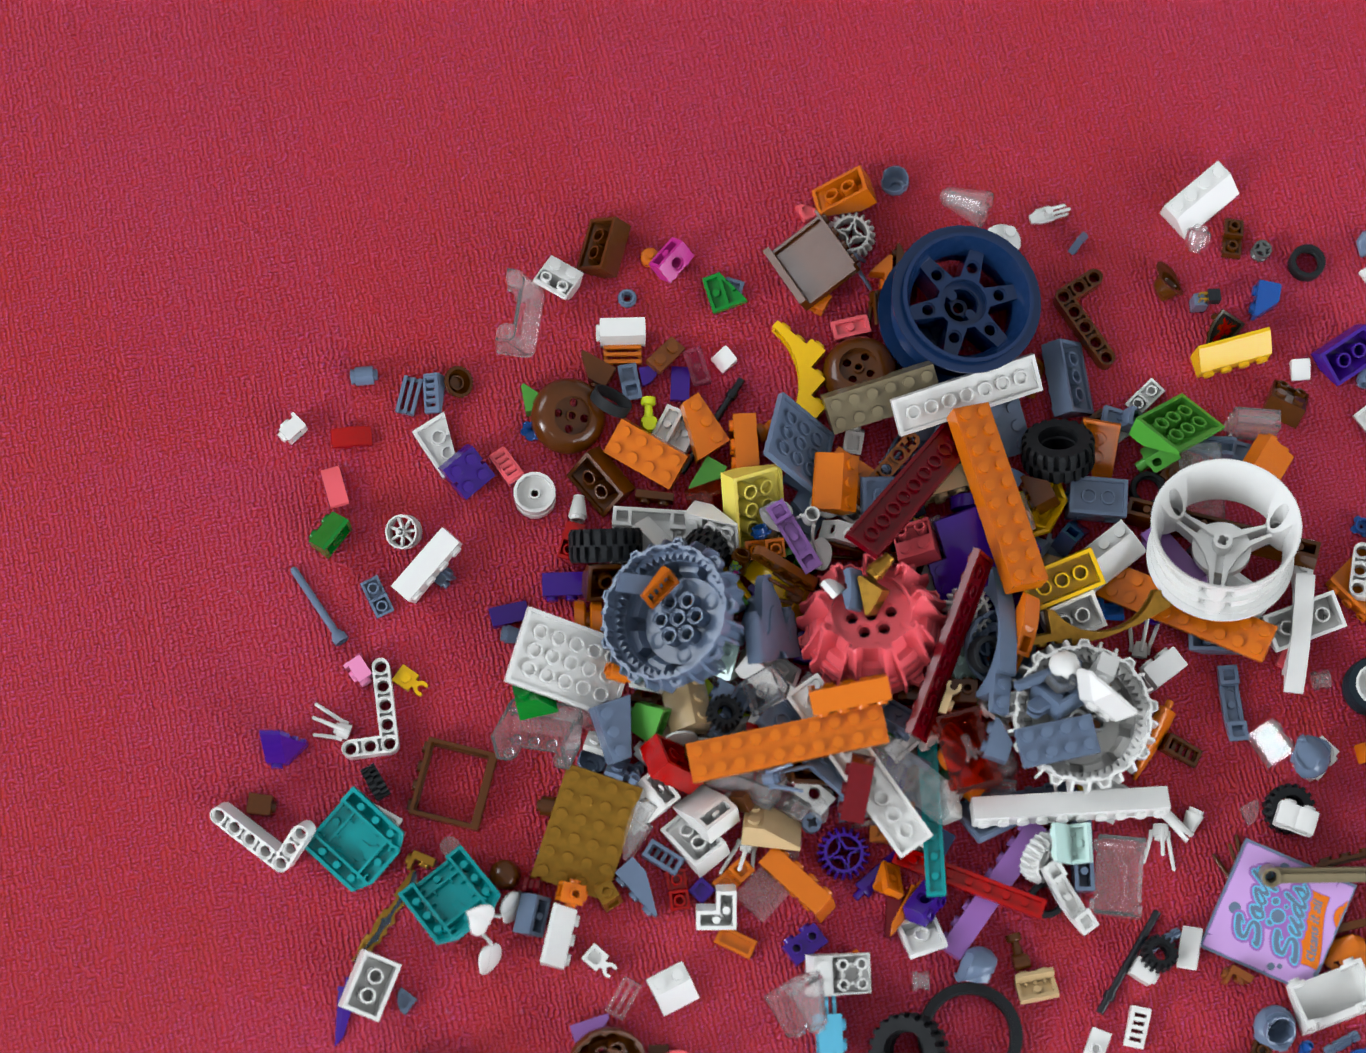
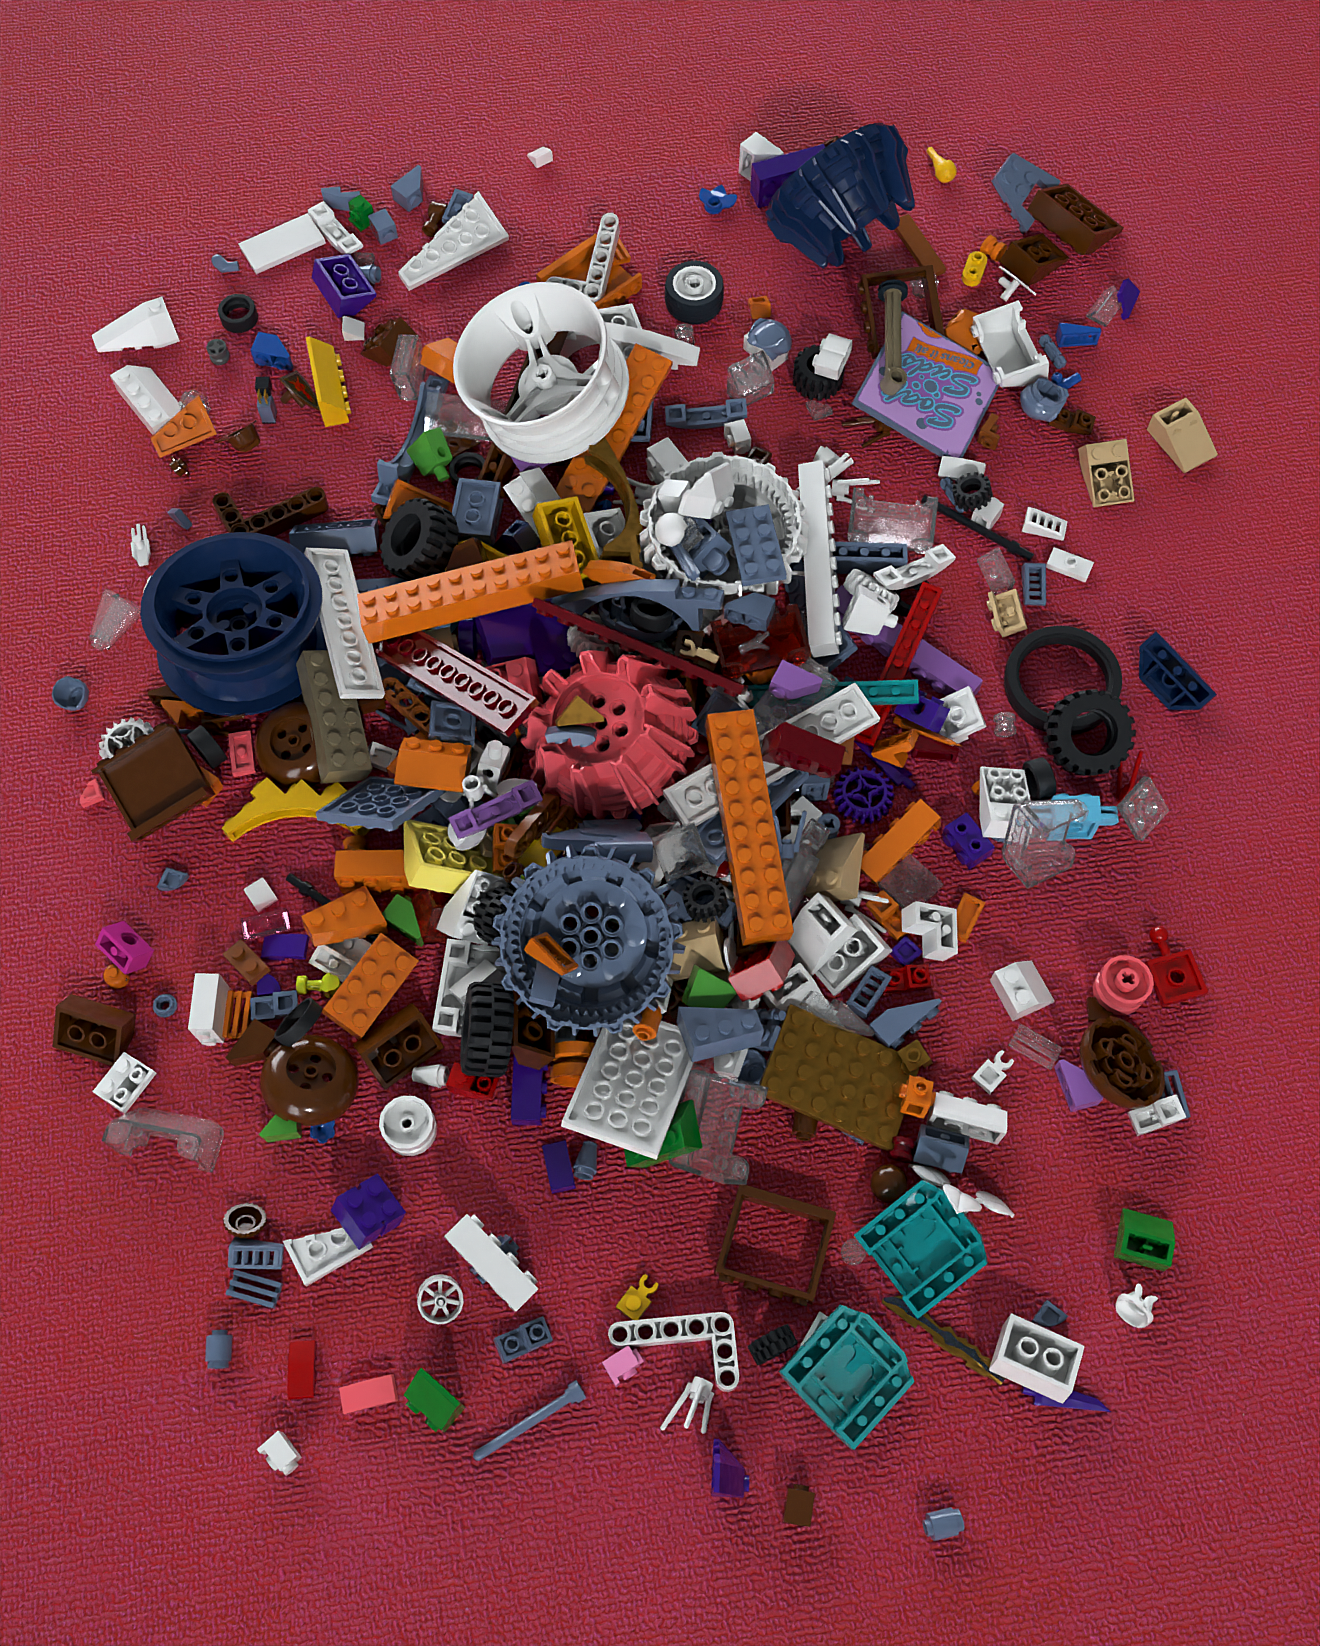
camera: 80 degrees left, 10 degrees down
white beam [210,802,316,873] -> none
pearl gold bracket [405,850,437,871] -> none
coral slope [489,447,524,485] -> none
reddish brown plate [635,489,674,507] -> none
green wing [702,272,748,315] -> none
reddish brown piece [725,790,754,813] -> none
blue plate [750,523,772,540] -> none
orange wedge [808,673,892,717] -> none
clear tile [808,796,829,824] -> none
orange slope [812,165,877,216] -> none
white tile [820,579,846,599] -> none
pearl gold cone [865,553,894,582] -> none
sand blue helmet [954,946,998,983] -> none
reddish brown leg [1005,932,1031,972] -> none
light aqua bracket [1050,822,1093,865] -> none
white slope [1125,378,1165,413] -> none
bright green slope [1129,393,1225,455] -> none
reddish brown slope [1221,218,1244,260] -> none
none -> white wedge [92,297,180,352]
none -> orange wing [150,395,217,458]
none -> reddish brown plate [169,455,190,477]
none -> black tyre [187,725,227,769]
none -> white brick [724,419,751,455]
none -> medium lavender slope [768,660,823,701]
none -> white torso [842,584,898,635]
none -> sand blue brick [922,1507,965,1541]
none -> clear slope [977,547,1015,594]
none -> sand blue slope [1021,563,1046,606]
none -> black tyre [1022,757,1056,802]

